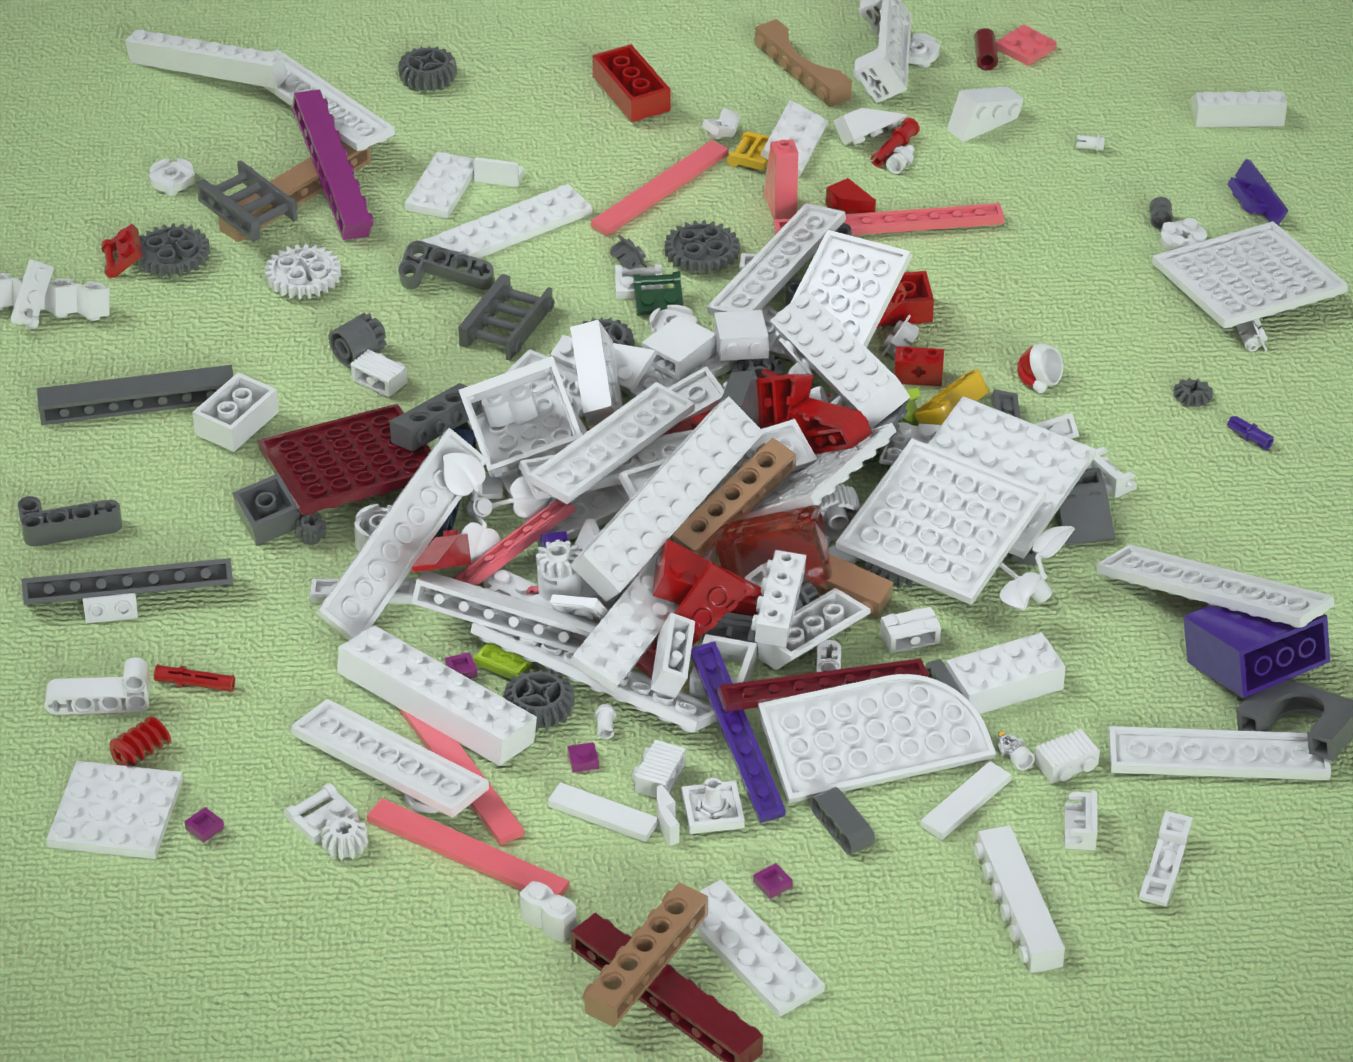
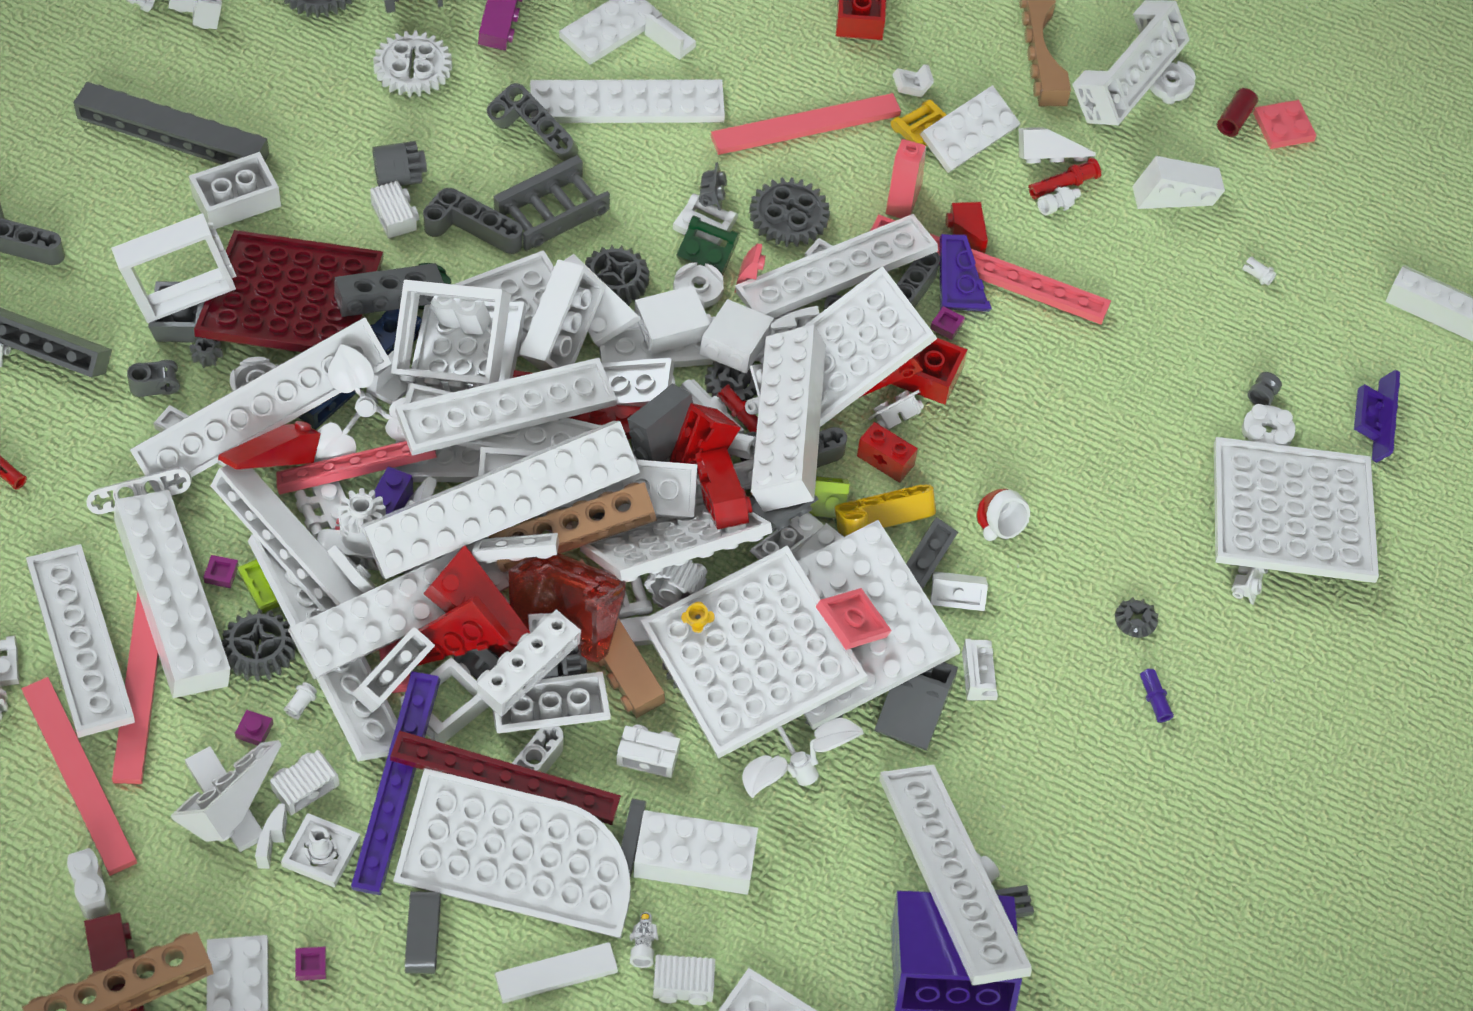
camera: 25 degrees right, 15 degrees up
none -> white beam [87,467,192,514]
none -> white window [112,213,236,323]
none -> dark grey piece [127,360,180,397]
none -> white wedge [171,740,281,842]
none -> dark grey beam [423,188,523,254]
none -> white plate [473,533,559,563]
none -> yellow plate [681,602,715,633]
none -> coral slope [735,243,766,293]
none -> white slope [769,306,820,336]
none -> coral plate [816,588,892,650]
none -> dark purple wing [940,234,992,312]

